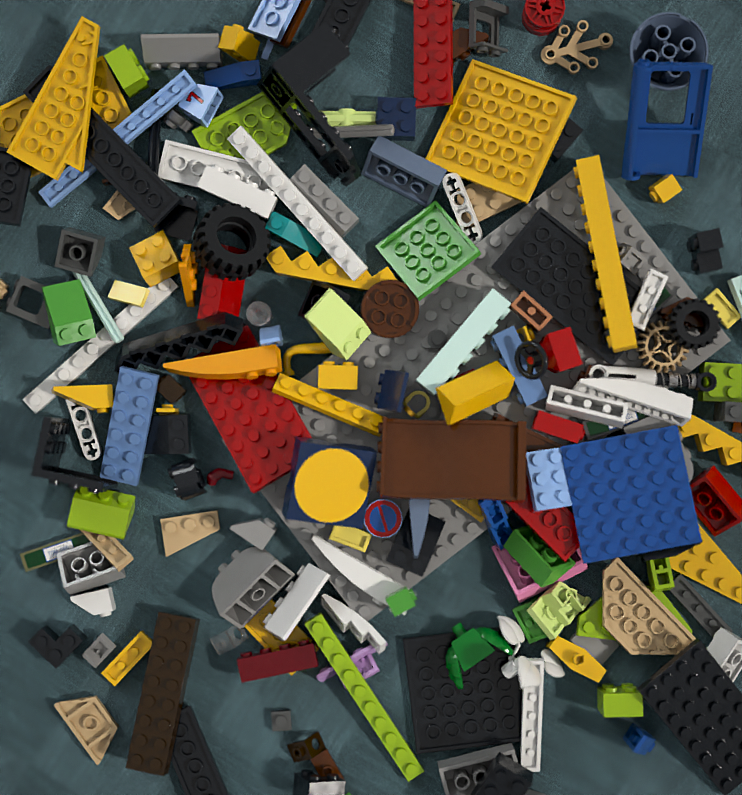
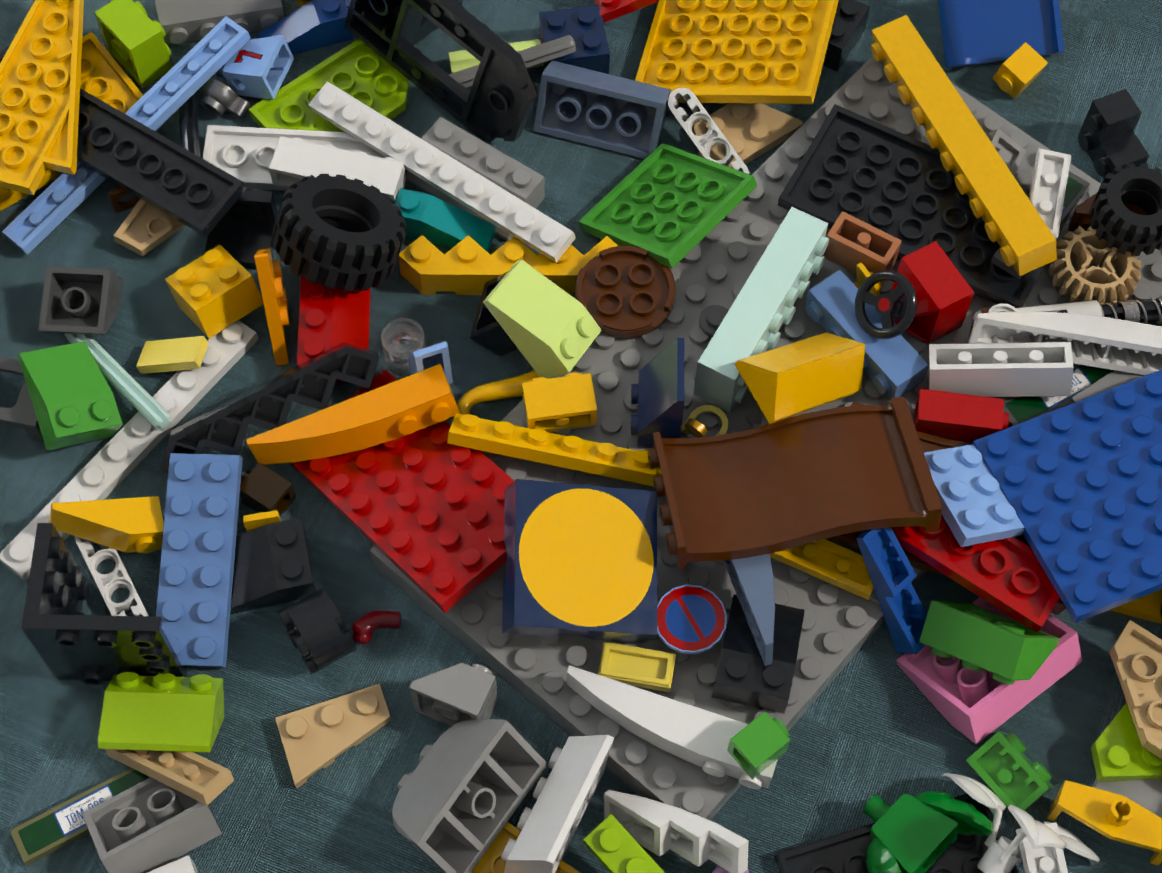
camera: 15 degrees left, 25 degrees down
yellowish green slope [527,581,591,640] -> none

